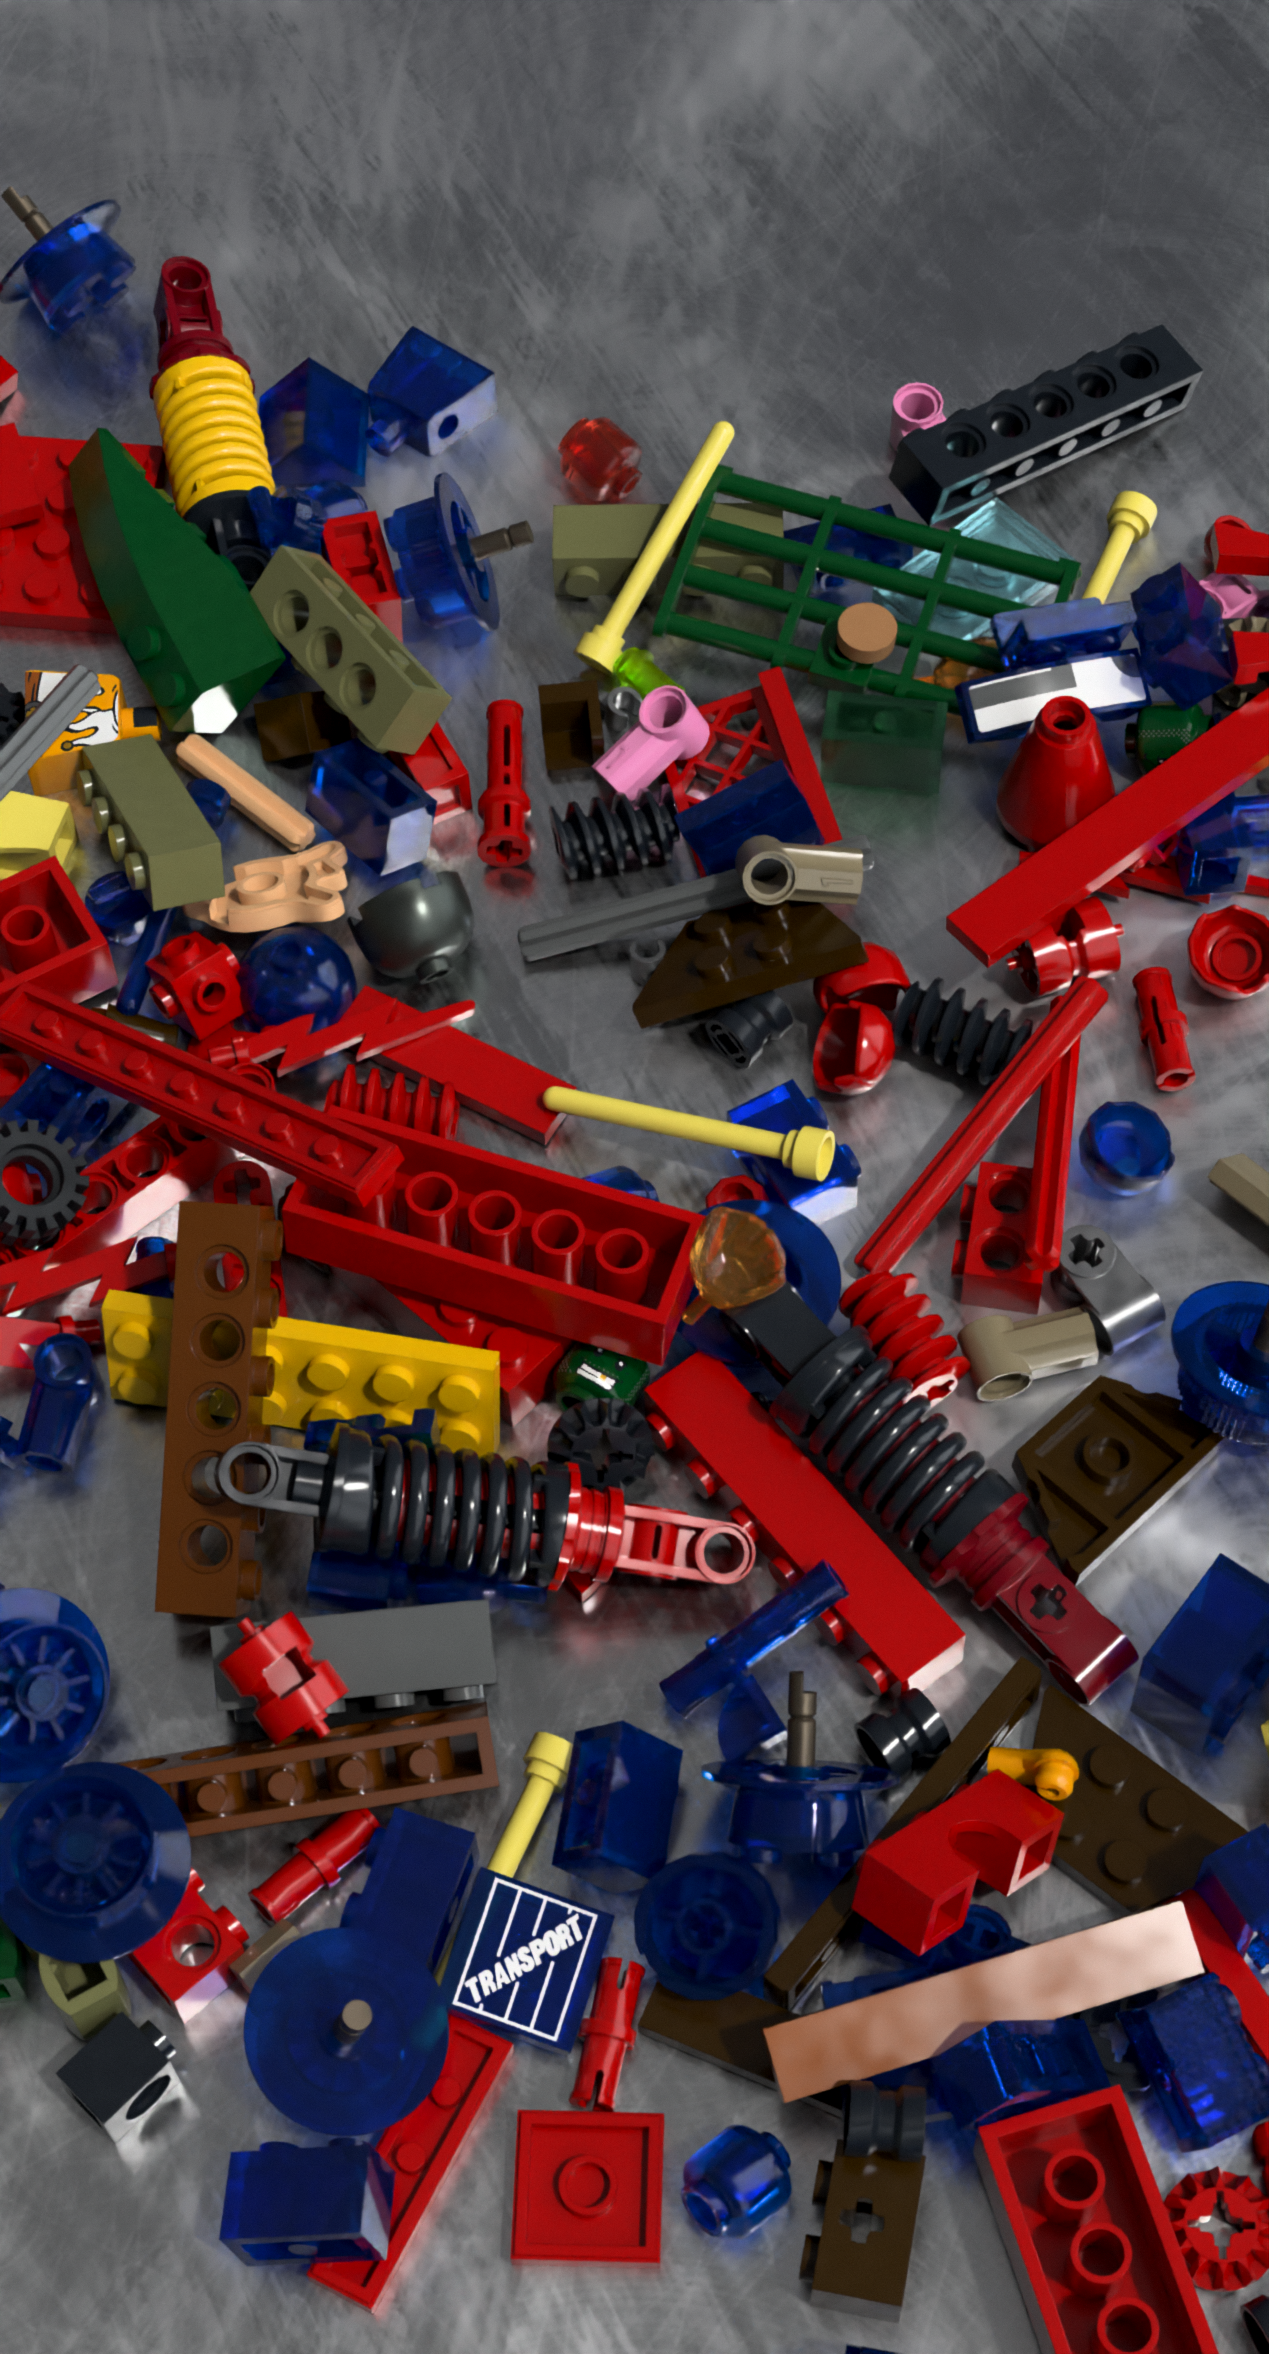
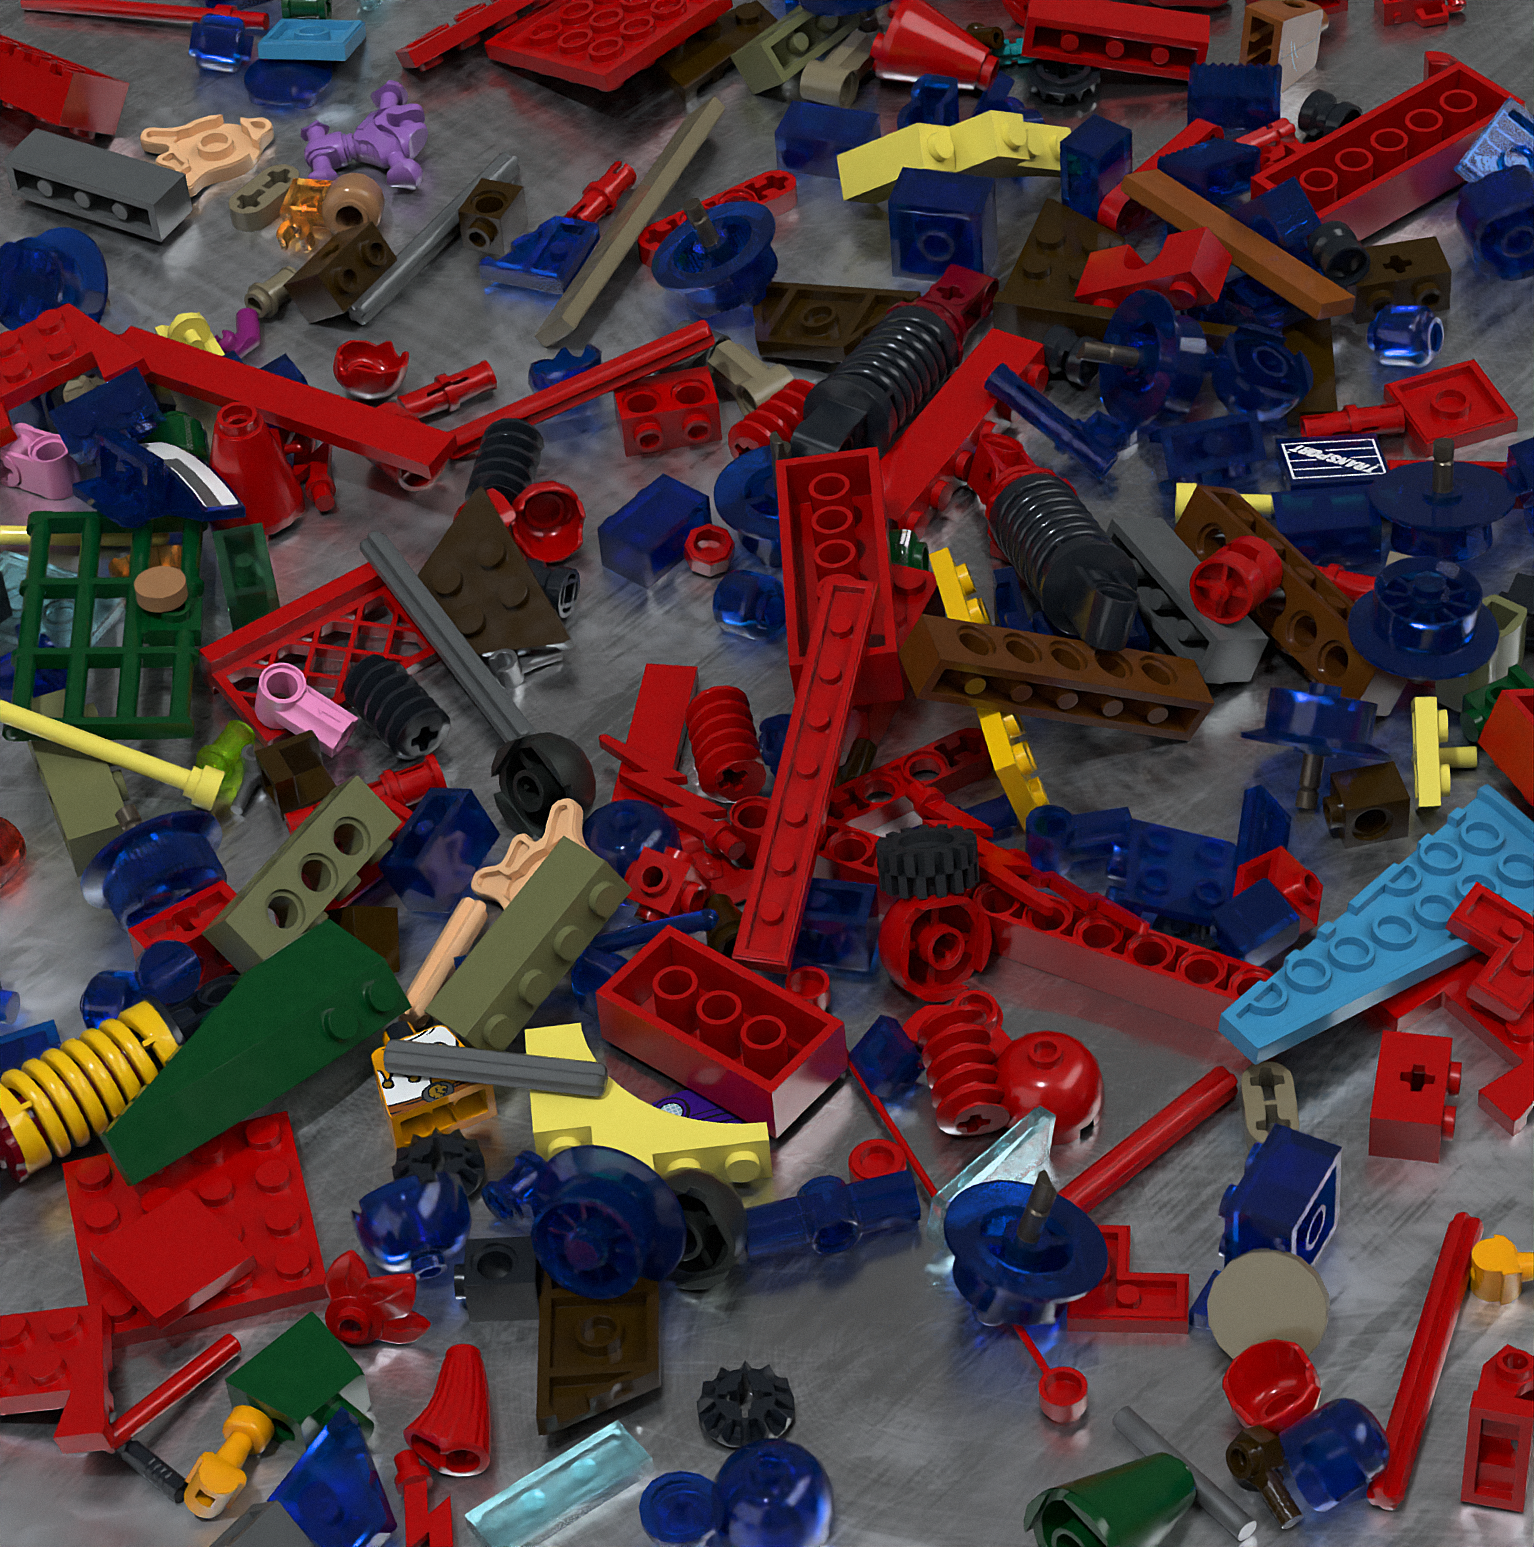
camera: 110 degrees left, 15 degrees down
light yellow piece [543,1086,835,1182] -> none
black gear [547,1398,655,1494] -> none
clear blue panel [674,759,825,876] -> none
clear orange piece [681,1206,786,1325] -> none
dark tan piece [735,835,863,905] -> none
red axle [854,976,1109,1276] -> none
light orange arm [987,1747,1079,1801] -> none

